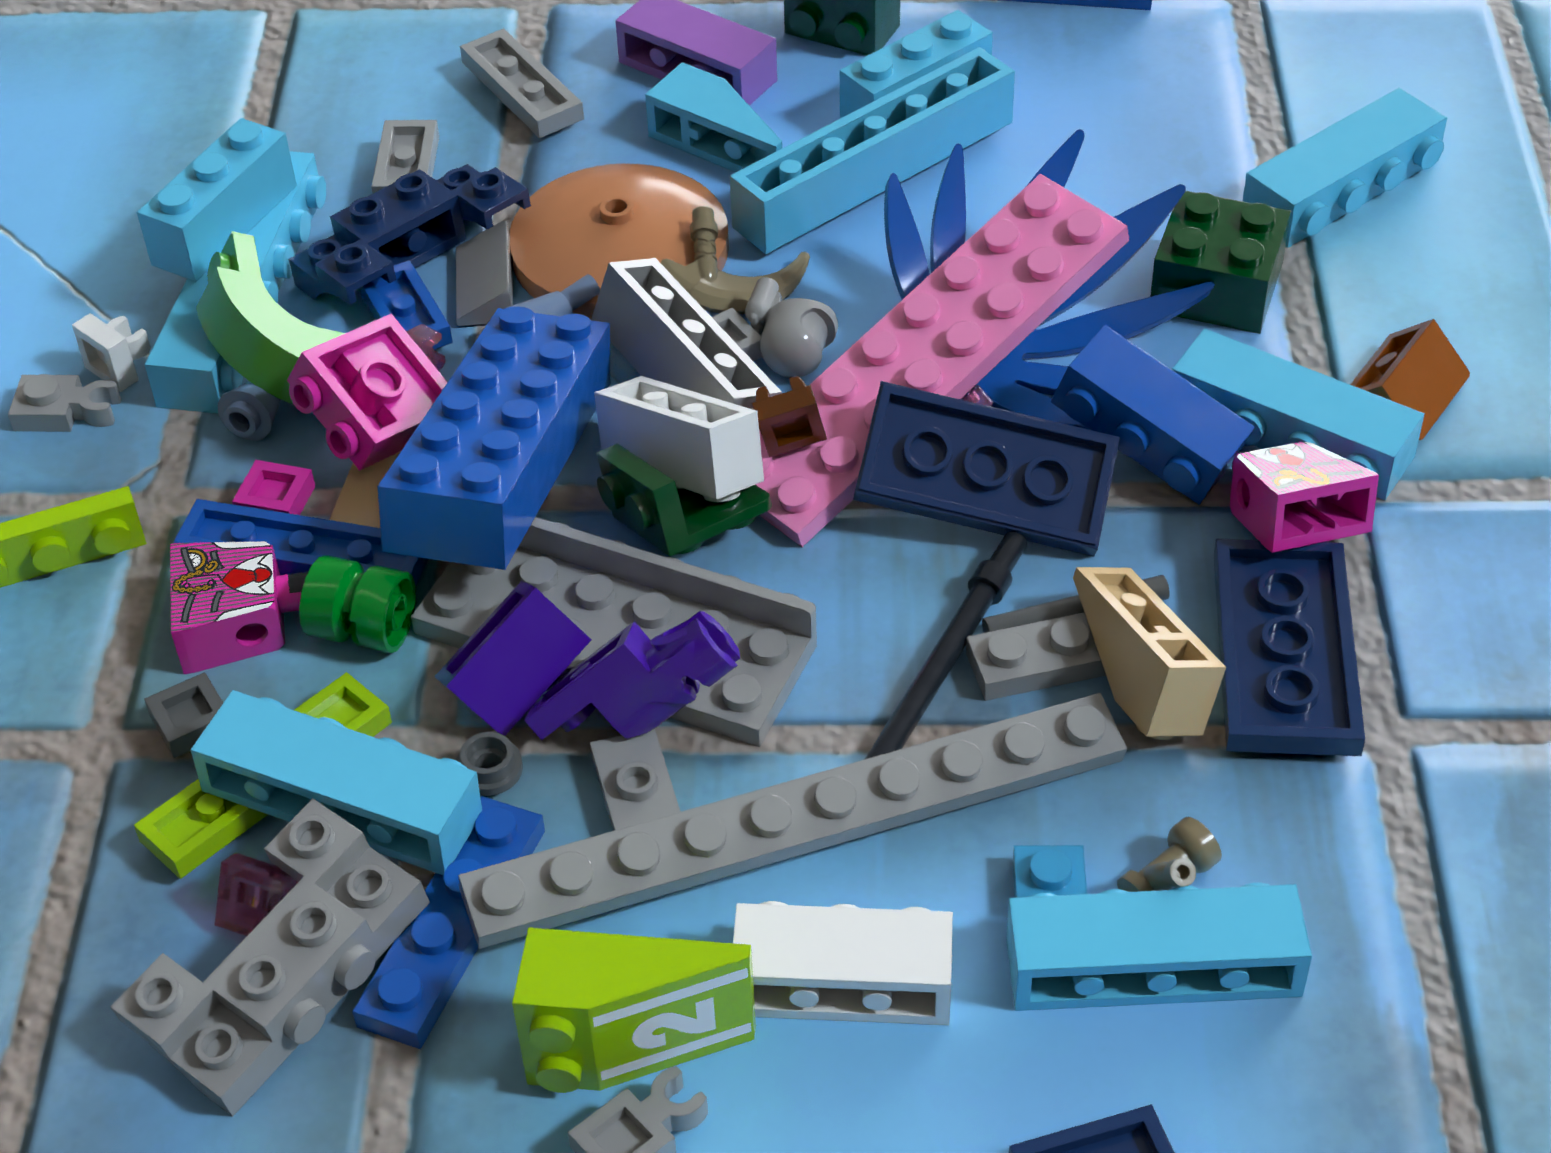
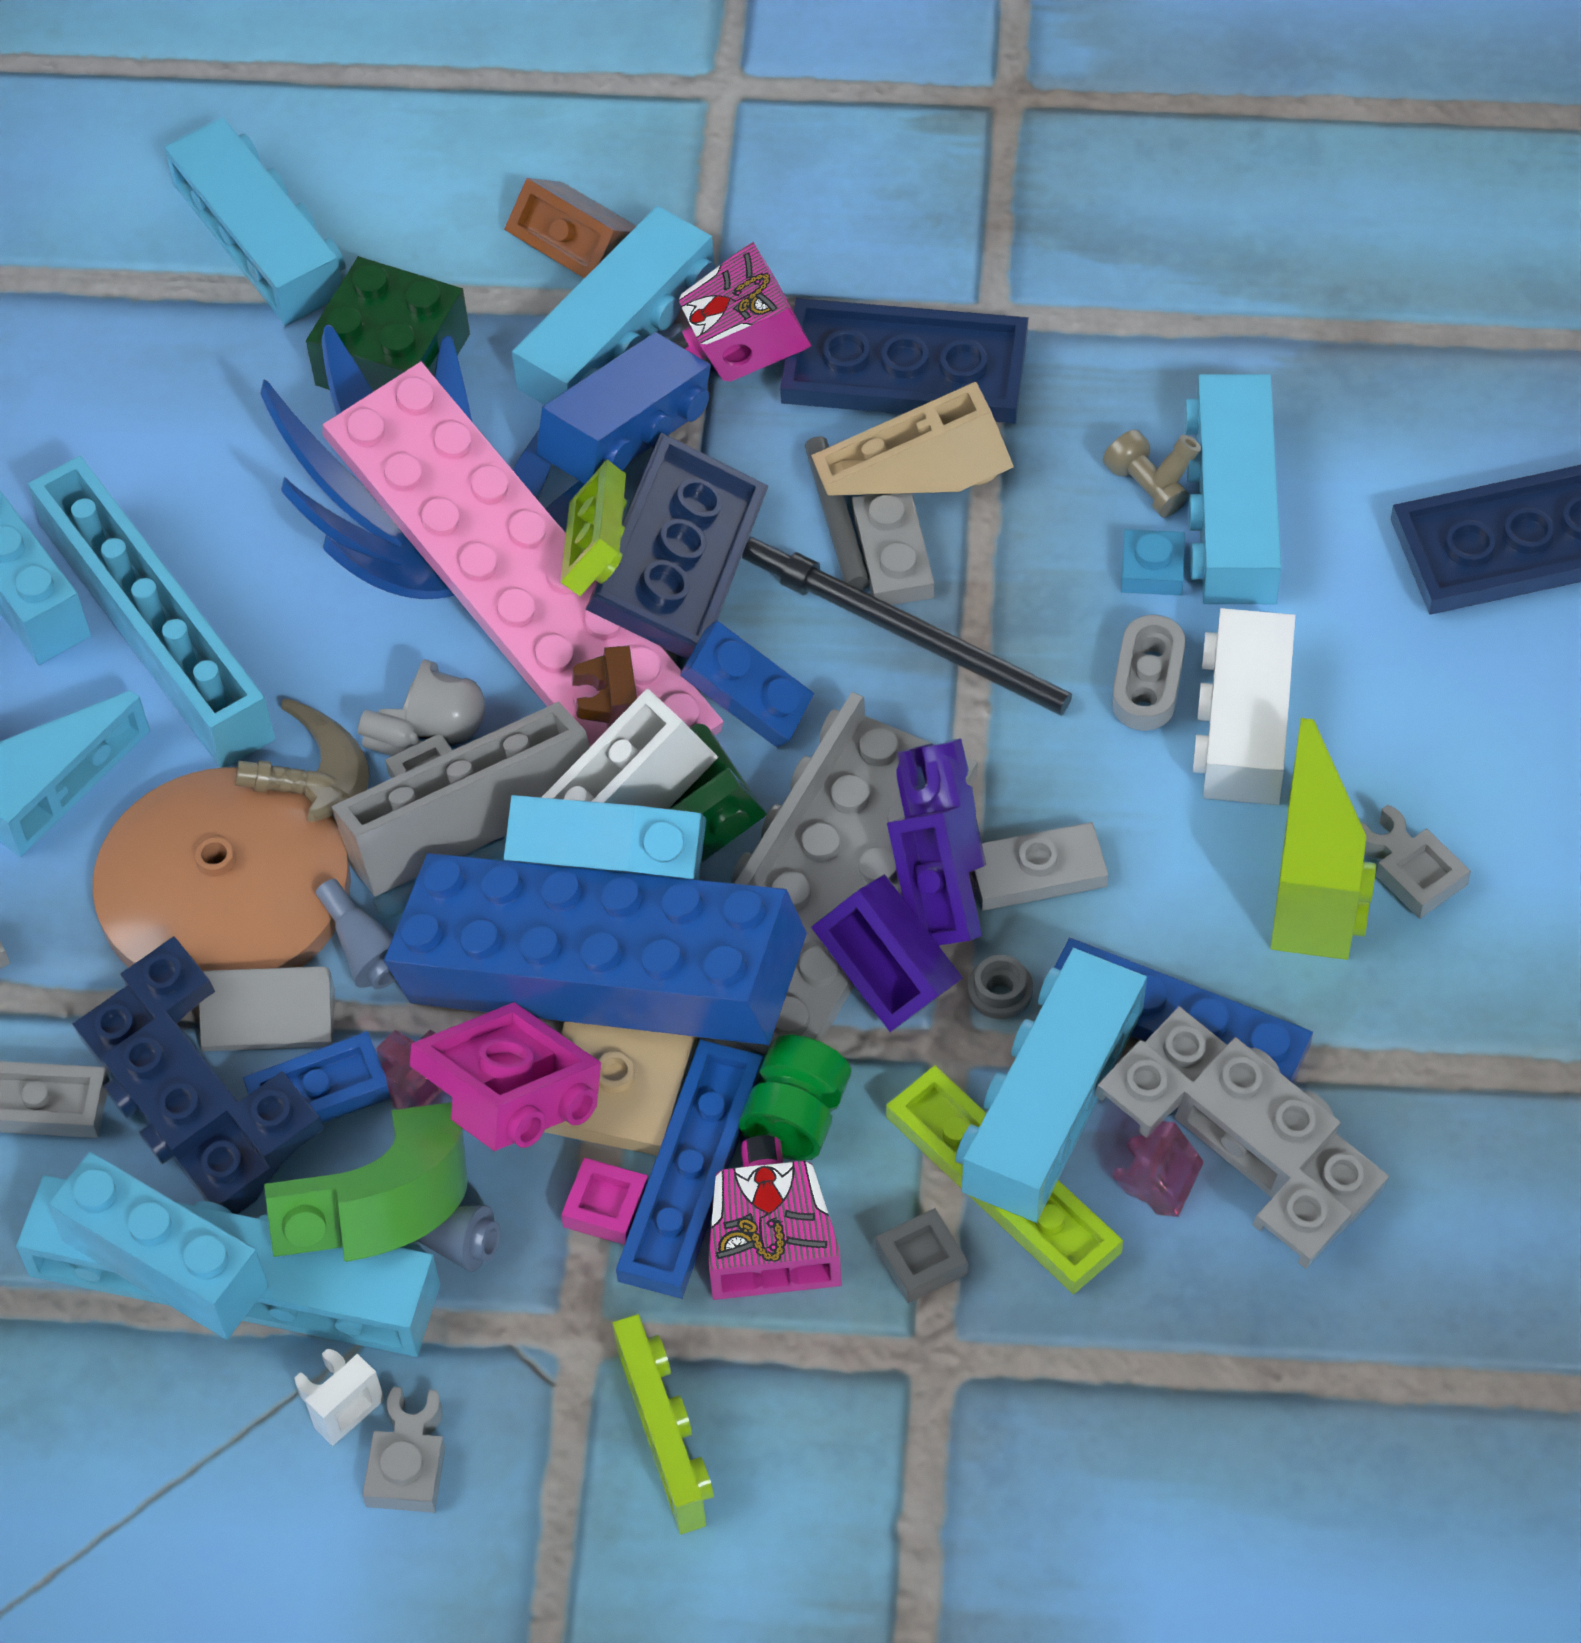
camera: 85 degrees left, 10 degrees up
light grey plate [458,693,1127,949] -> none
none -> medium azure slope [503,795,706,880]
none -> lime plate [560,460,627,596]
none -> blue plate [680,620,815,748]
none -> light grey plate [1112,615,1185,731]

